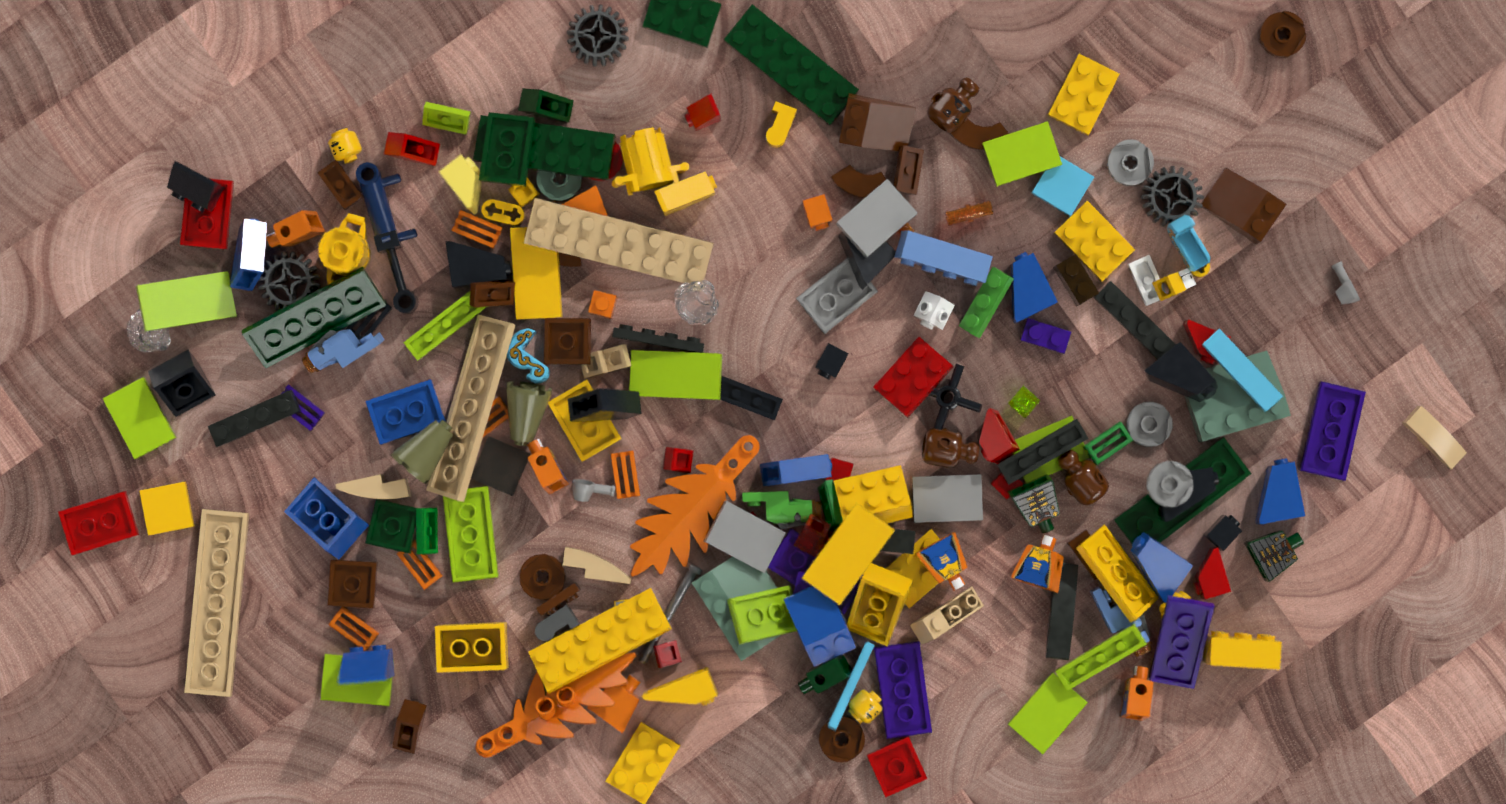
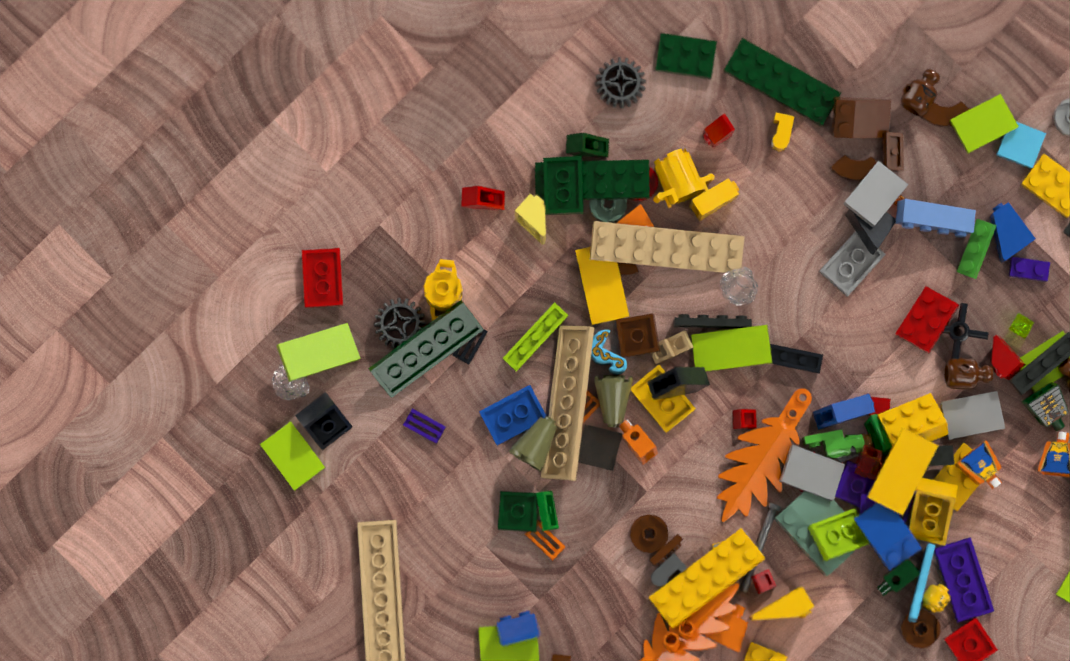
camera: 10 degrees left, 5 degrees down
red plate [58,491,139,556] -> none
yellow tile [139,482,195,536] -> none
black slope [167,161,225,212] -> none
pearl dark grey plate [208,390,301,447] -> none
slope [230,218,267,291] -> none
orange torso [266,210,325,248] -> none
blue slope [284,477,369,560] -> none
medium blue plate [302,329,385,373] -> none
reddish brown plate [317,160,363,210] -> none
reddish brown plate [327,559,378,608] -> none
yellow head [328,128,362,164] -> none
orange tile [328,607,380,651] -> none
tan slope [335,474,411,499] -> none
dark blue piece [356,162,418,314] -> none
lime plate [422,102,471,135] -> none
yellow brick [435,622,509,673] -> none
lime tile [443,486,499,583] -> none
black slope [445,241,512,289] -> none
orange tile [451,210,503,249] -> none
reddish brown plate [469,280,515,307] -> none
yellow beam [481,199,525,226] -> none
yellow tile [508,178,540,208] -> none
tan slope [563,547,632,584] -> none
light grey bar [572,479,615,502] -> none
orange brick [588,290,618,319] -> none
orange tile [611,450,640,499] -> none
orange brick [802,194,833,231] -> none
black brick [815,343,849,380] -> none
tan slope [910,587,984,644] -> none
white brick [913,291,955,330] -> none
clear orange pin [945,201,993,226] -> none
red tile [990,473,1023,500] -> none
yellow plate [1047,53,1120,136] -> none
dark brown brick [1053,254,1099,307] -> none

